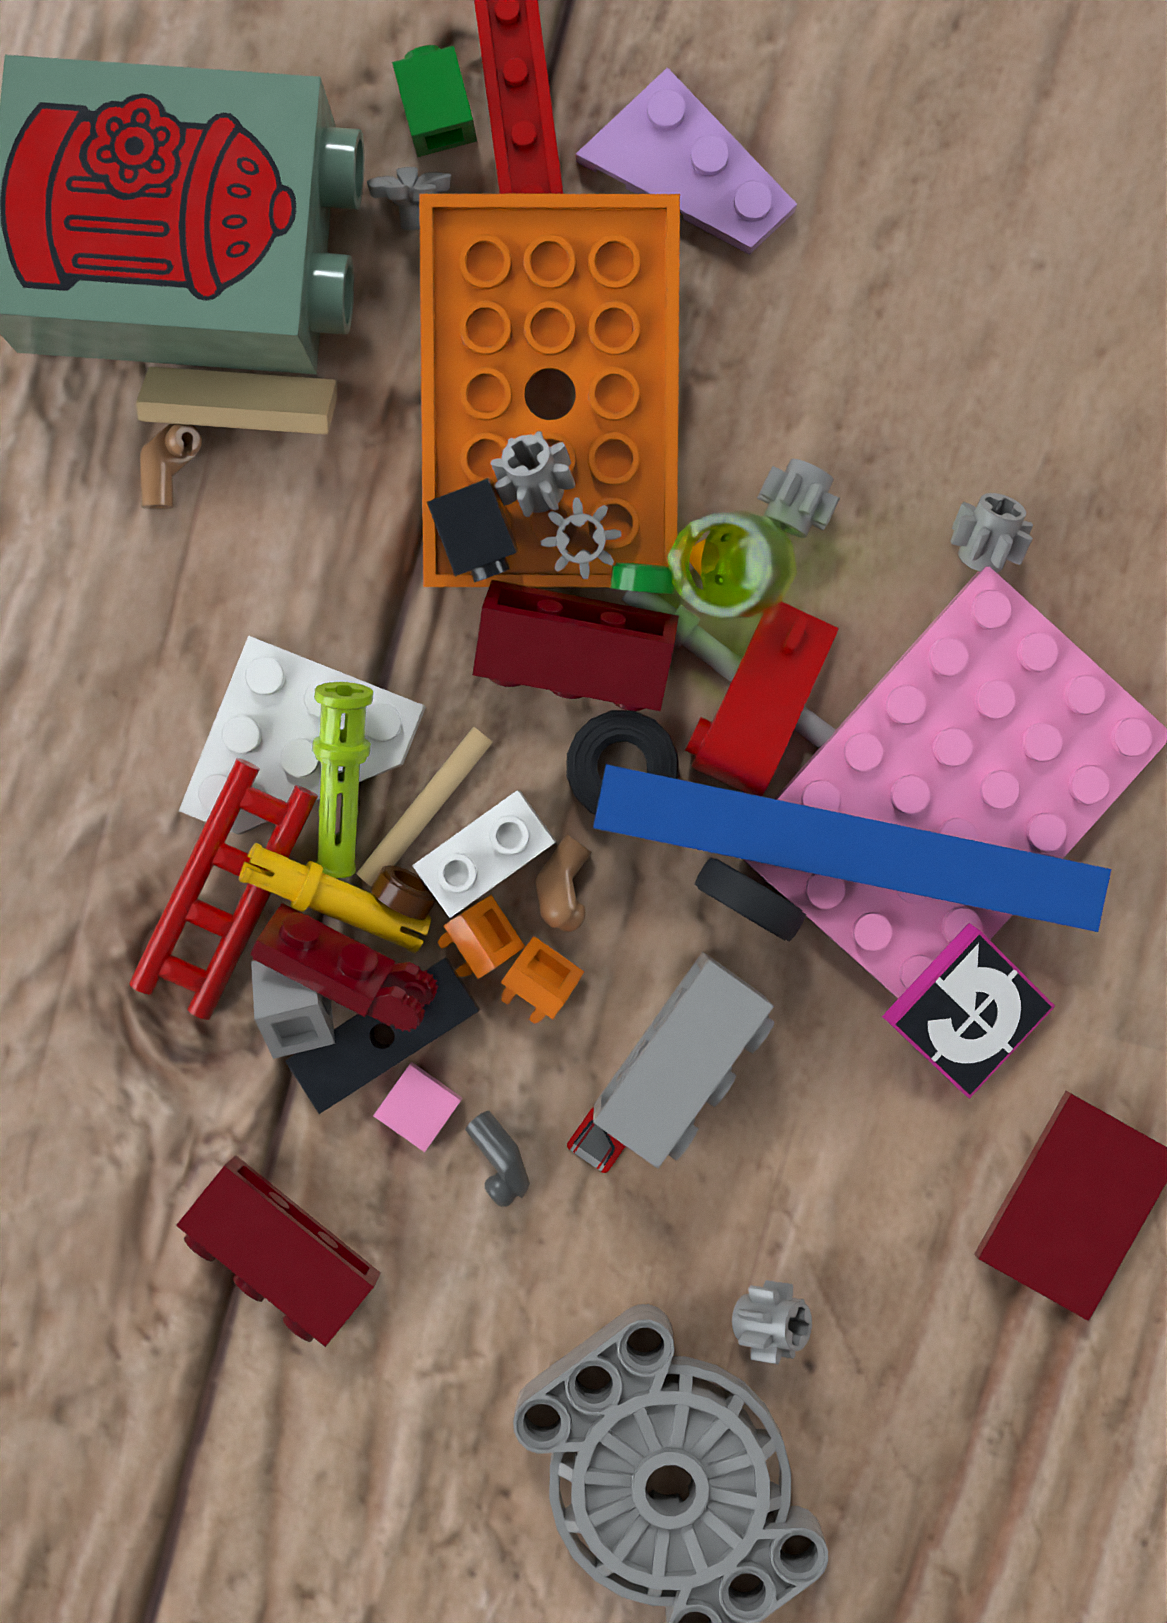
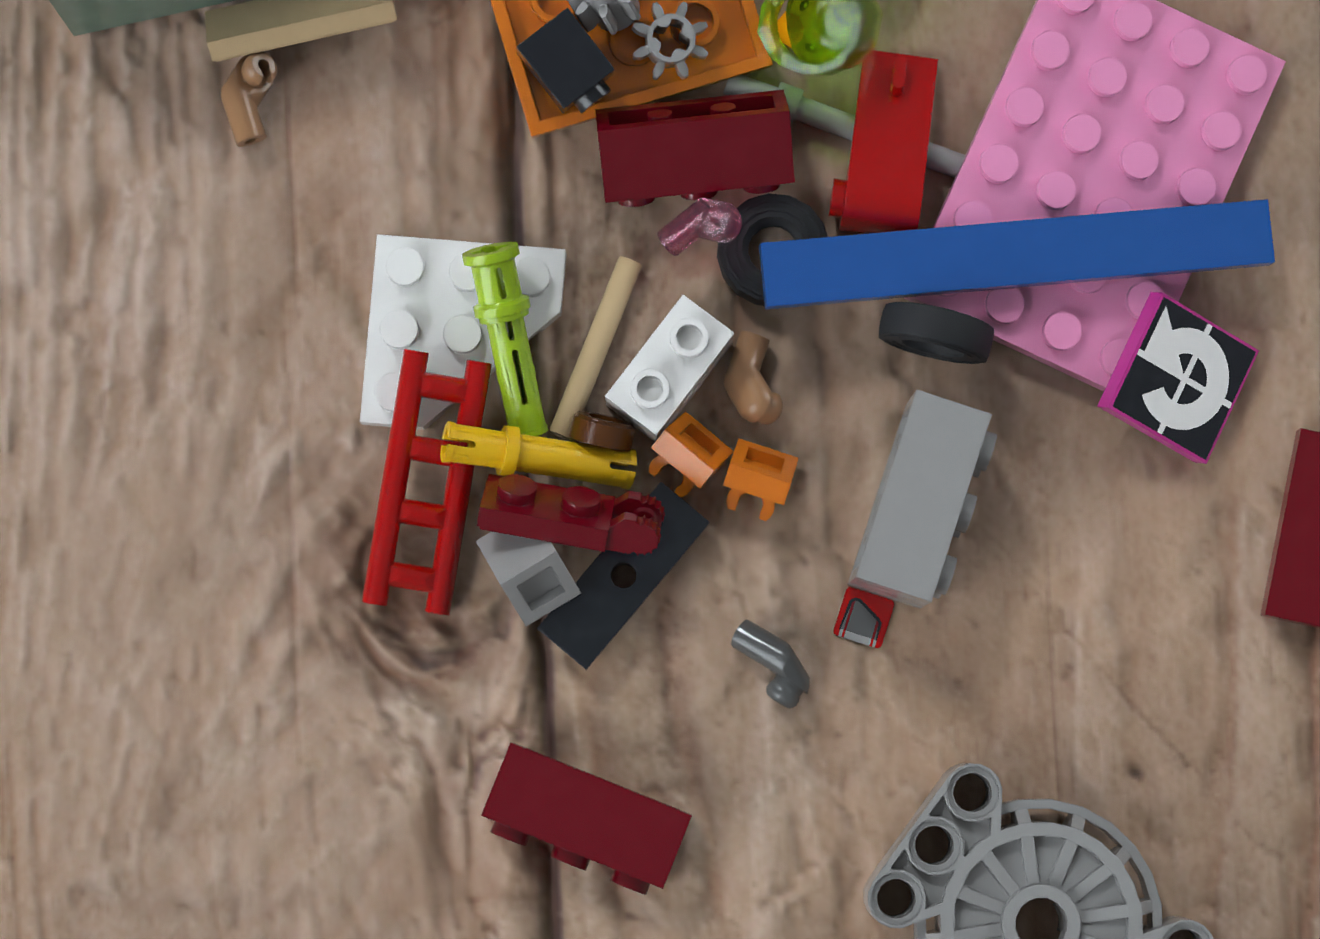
camera: 20 degrees left, 5 degrees down
bright pink tile [373,1062,462,1152] -> none
green tile [610,562,676,594] -> none
light grey gear [732,1280,812,1365] -> none
none -> clear pink arm [657,197,742,256]

